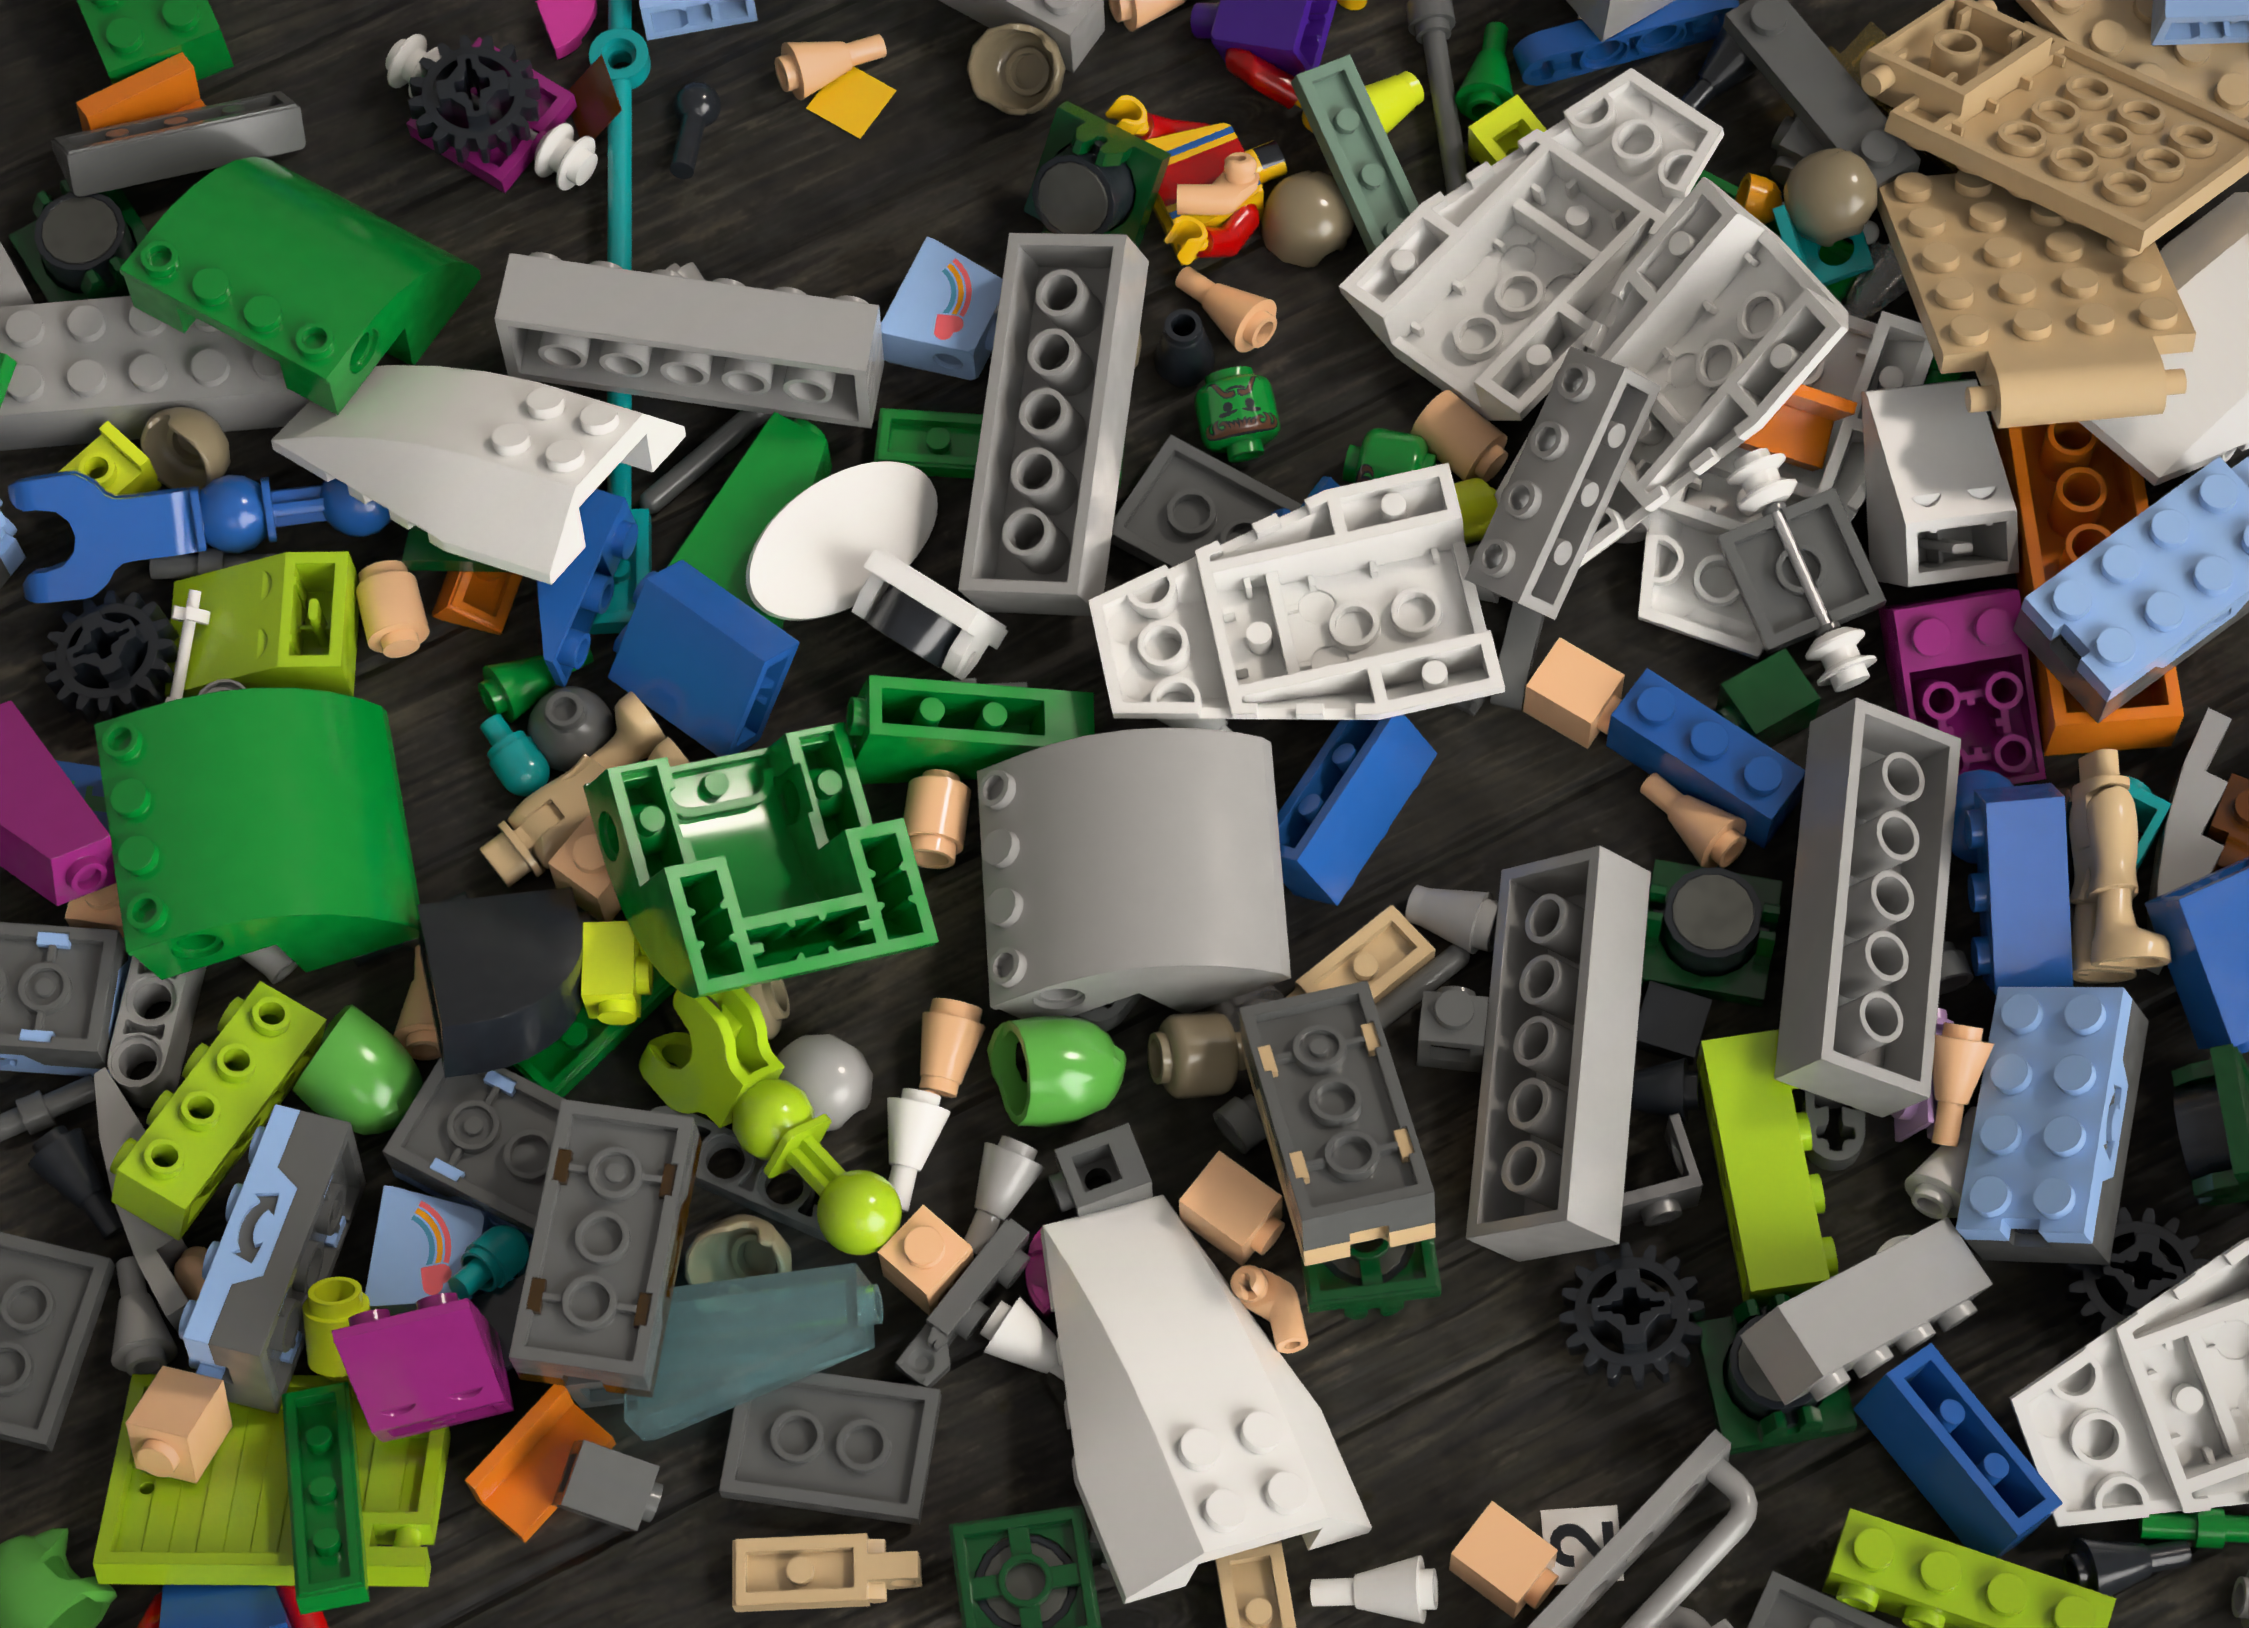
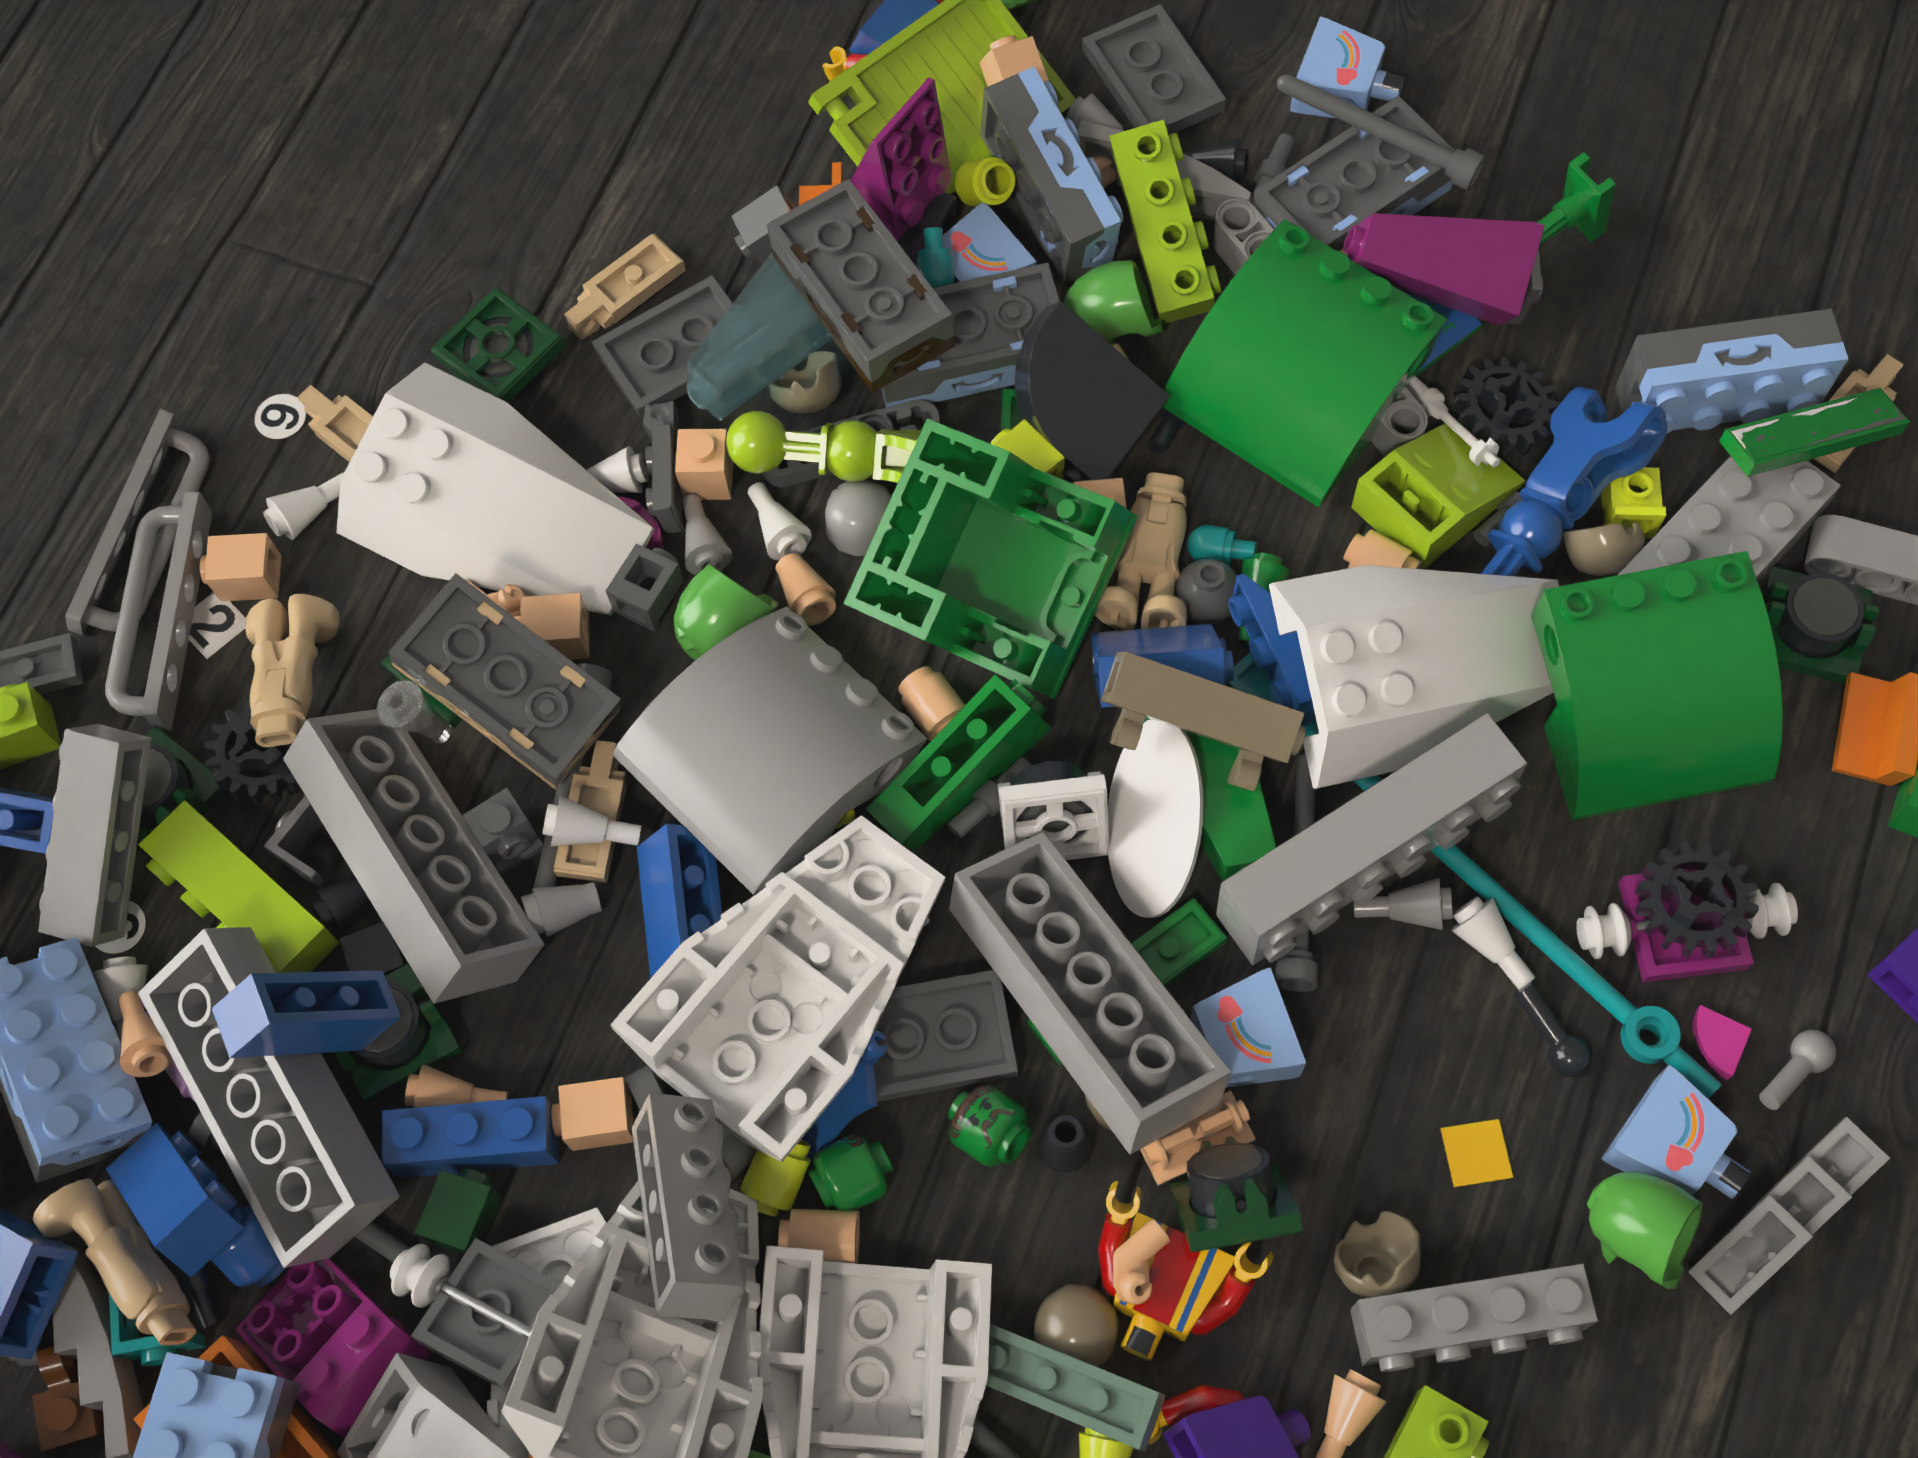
camera: 140 degrees right, 0 degrees up
dark grey slope [51,91,306,197] -> none
green tile [282,1382,370,1615] -> none
reddish brown sticker [568,54,622,139] -> none
light nougat cone [775,34,887,100] -> none
dark tan head [1148,1011,1246,1099] -> none
light nougat cone [1175,266,1277,353] -> none
none -> blue brick [212,970,401,1058]
none -> tan piece [245,594,340,747]
none -> clear cone [377,680,450,744]
none -> white cone [542,795,641,846]
none -> dark tan brick [1100,652,1306,791]
none -> white cone [1451,896,1535,989]

